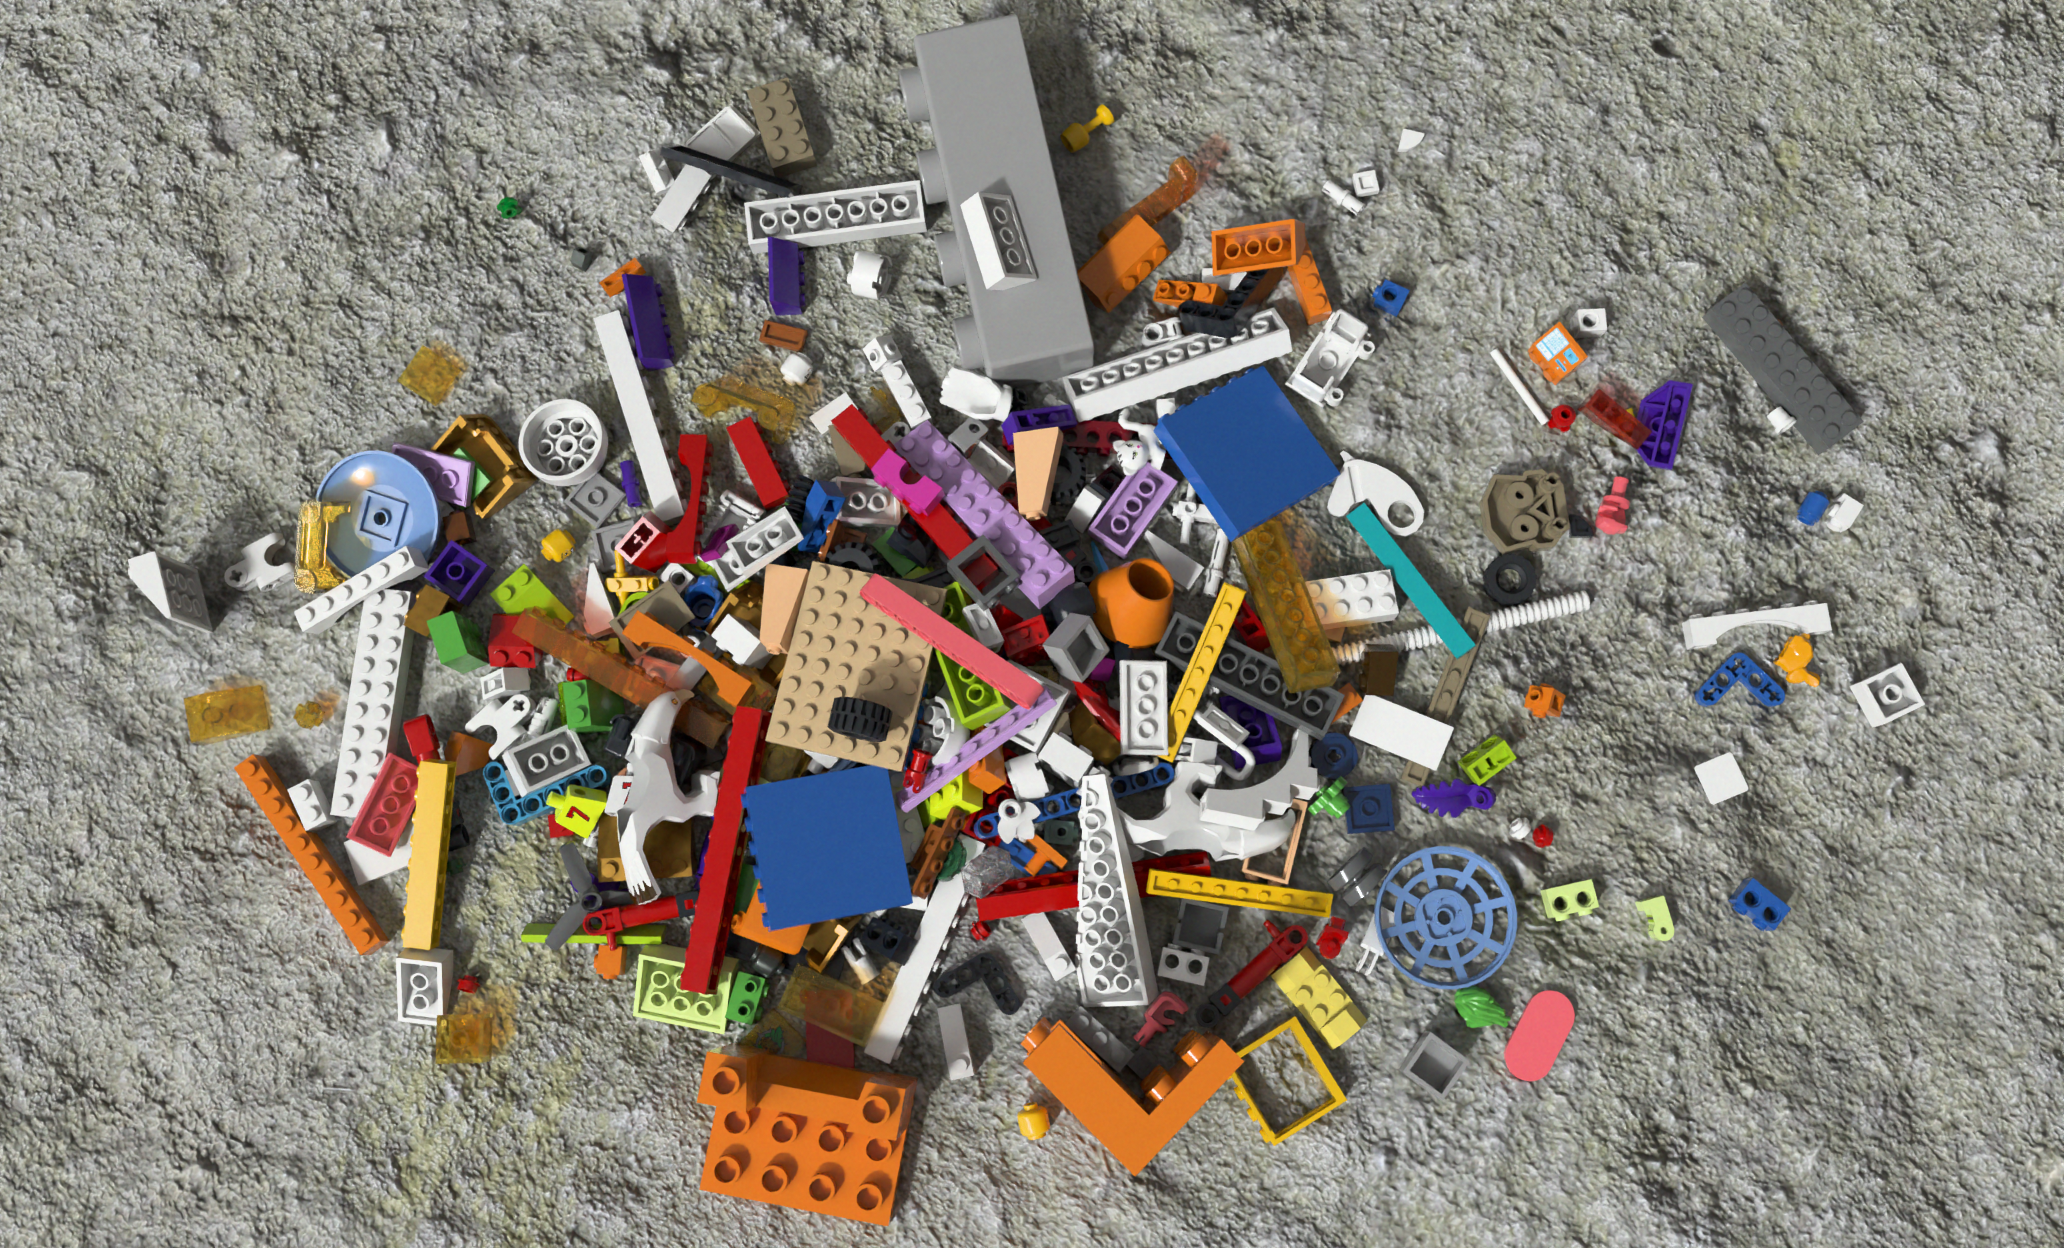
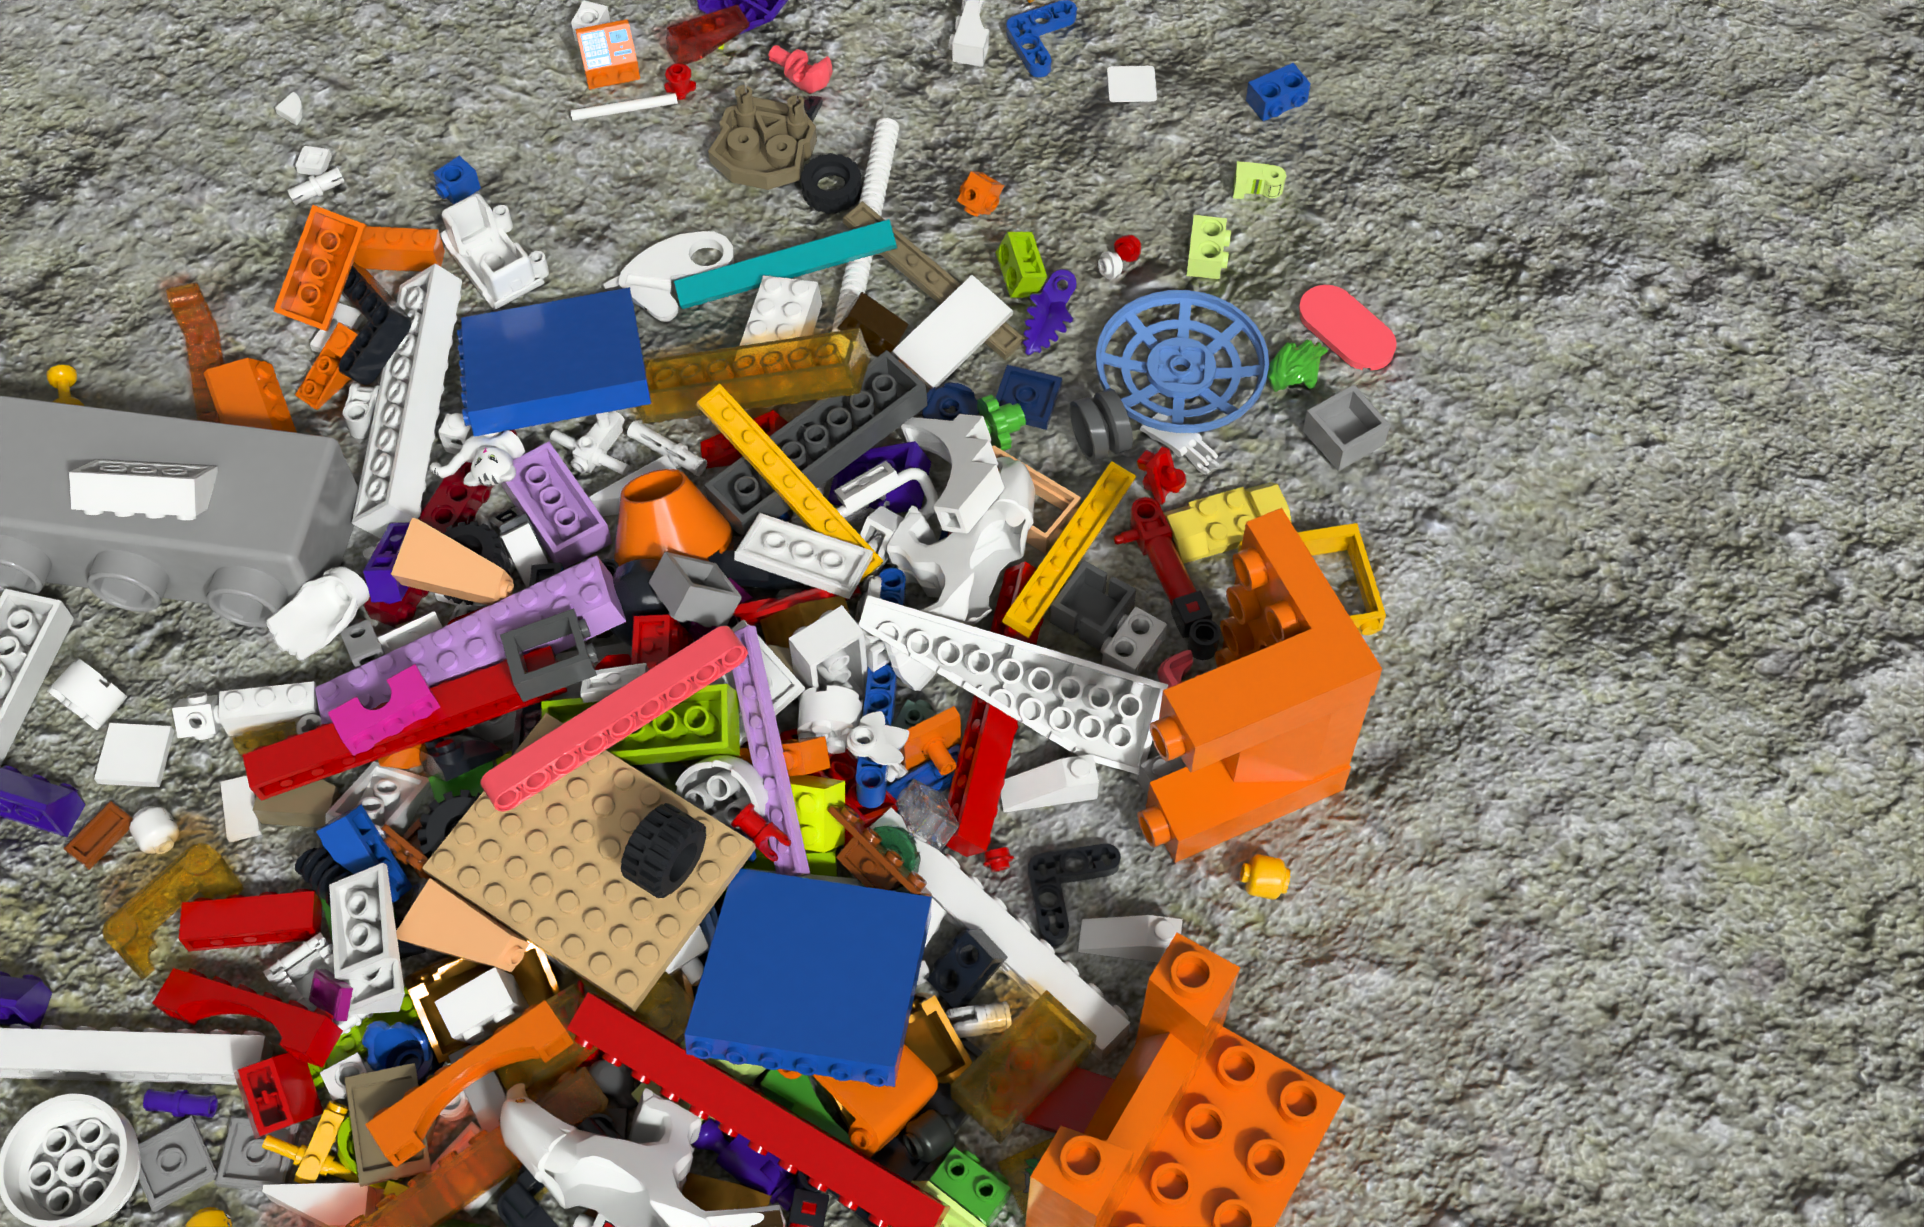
camera: 75 degrees left, 20 degrees down
none -> white tile [94,723,174,787]

